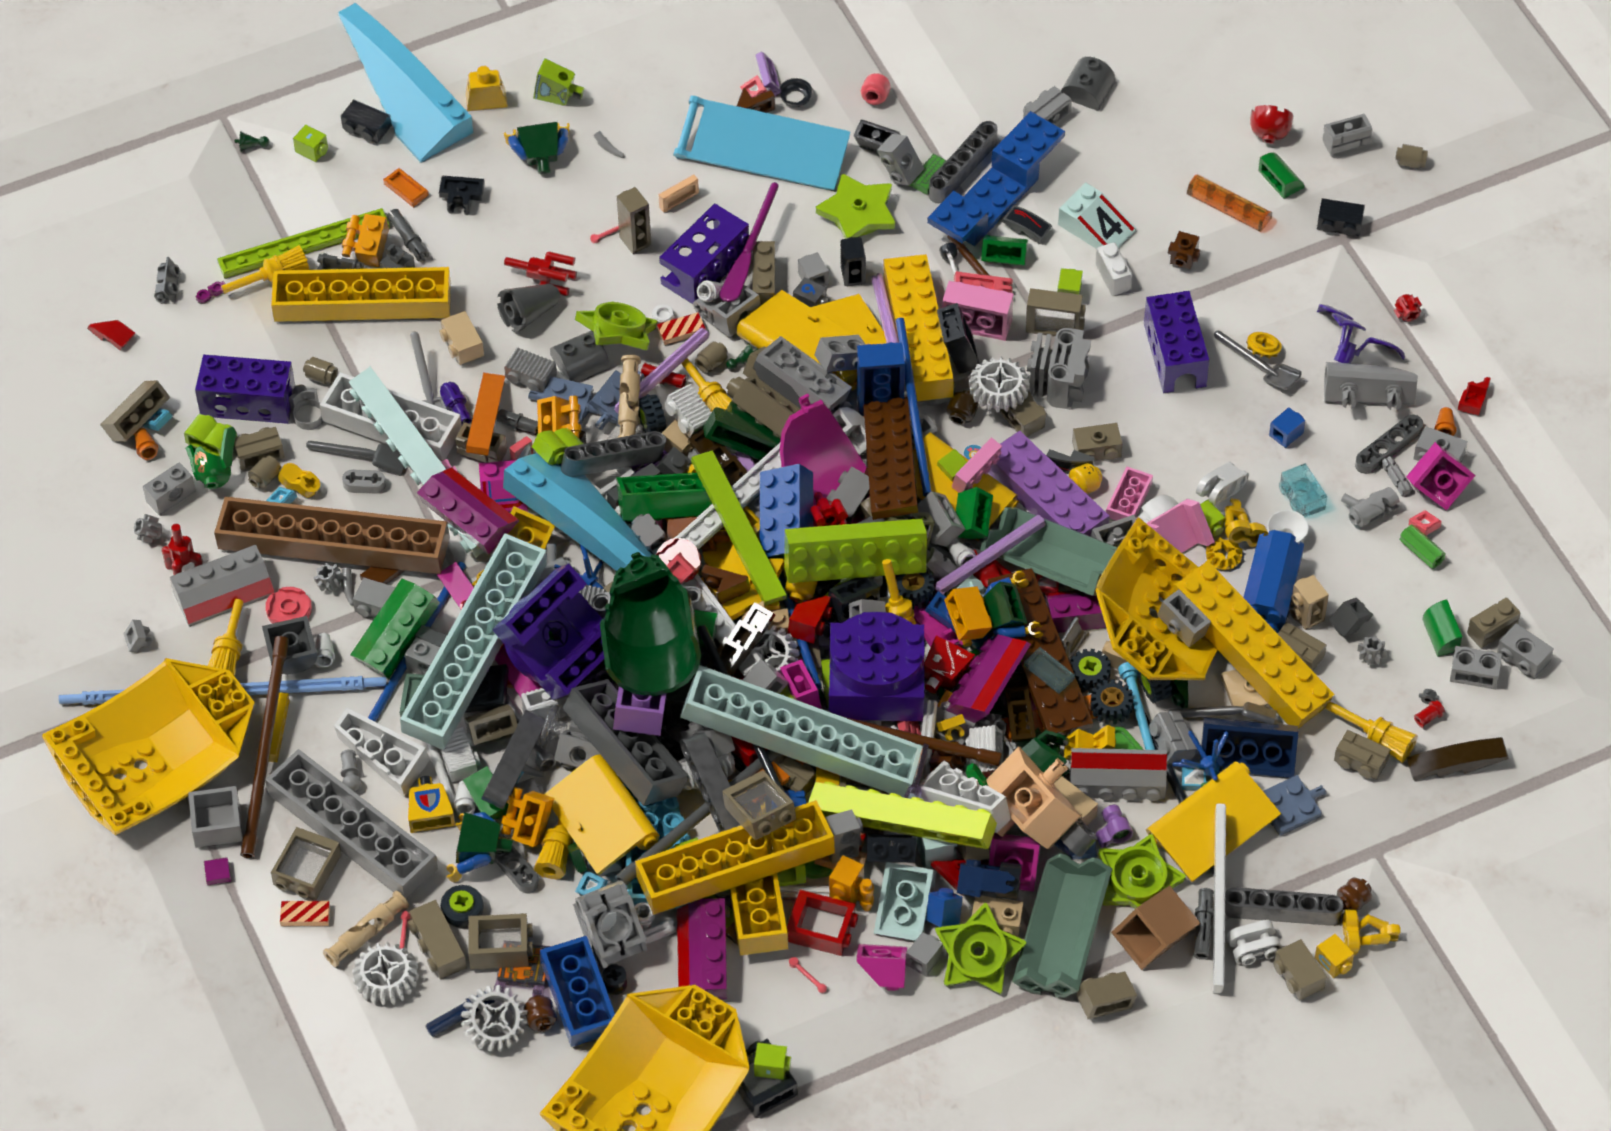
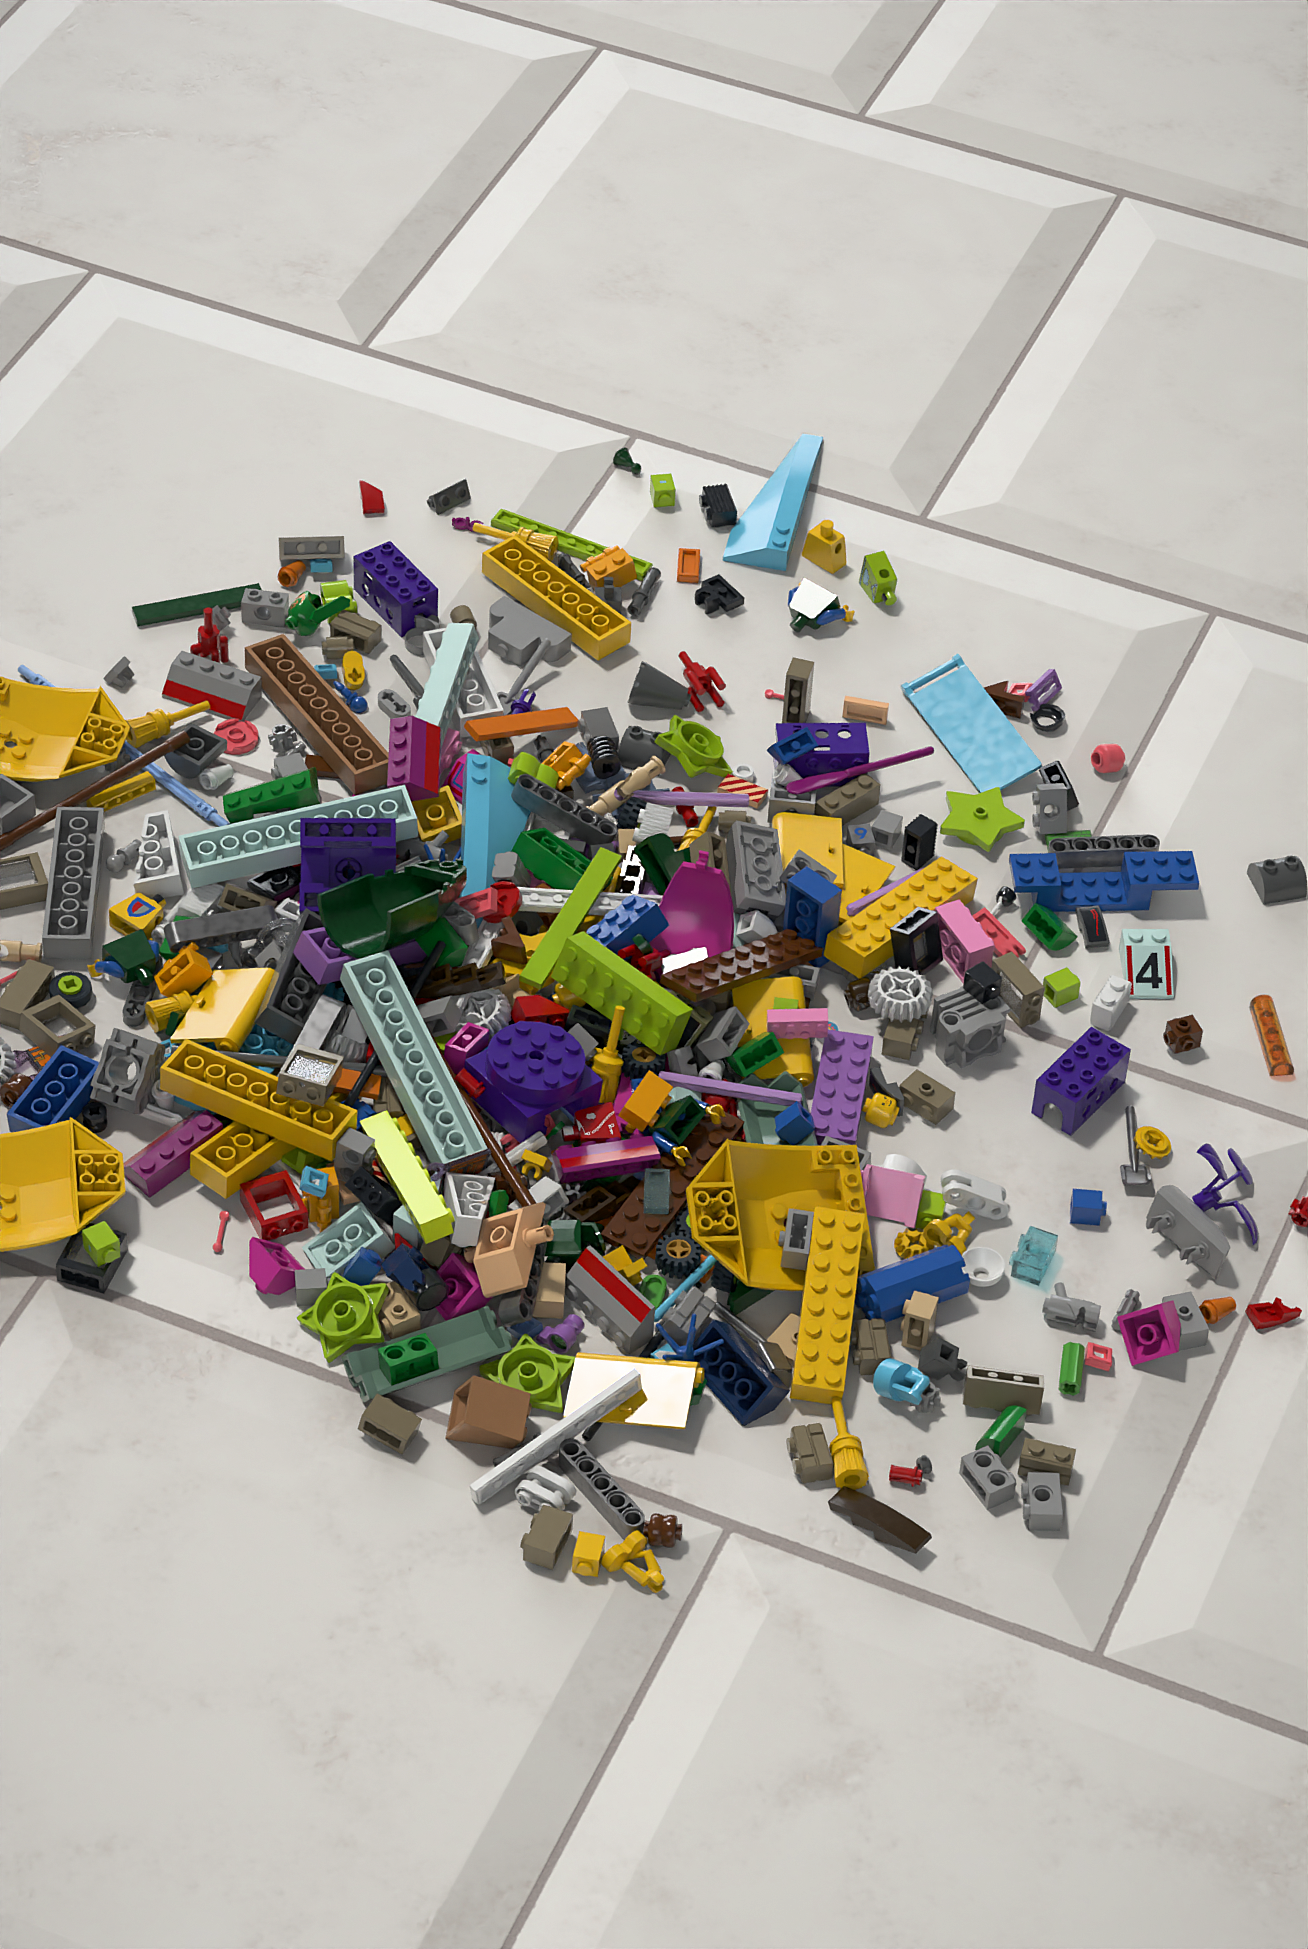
camera: 45 degrees right, 10 degrees down
tan brick [439,311,484,365] -> none
light grey helmet [594,131,624,157] -> none
blue piece [895,318,932,497] -> none
reddish brown bar [947,236,990,276] -> none
light grey brick [1023,86,1072,124] -> none
bright pink piece [1106,466,1153,521] -> none
sand blue plate [1263,775,1326,836] -> none
dark grey beam [1355,414,1423,474] -> none
none -> dark green tile [132,583,262,626]
none -> medium azure tile [299,1166,329,1198]
none -> blue bar [333,681,368,713]
none -> green brick [378,1333,439,1386]
none -> red pin [454,1068,486,1099]
none -> light grey brick [488,596,572,666]
none -> black piece [587,736,621,779]
none -> dark green tile [632,933,654,956]
none -> blue slope [767,727,818,765]
none -> blue brick [774,1101,815,1145]
none -> medium azure piece [873,1358,930,1405]
none -> black brick [963,961,1002,1004]
none -> dark tan brick [963,1365,1044,1415]

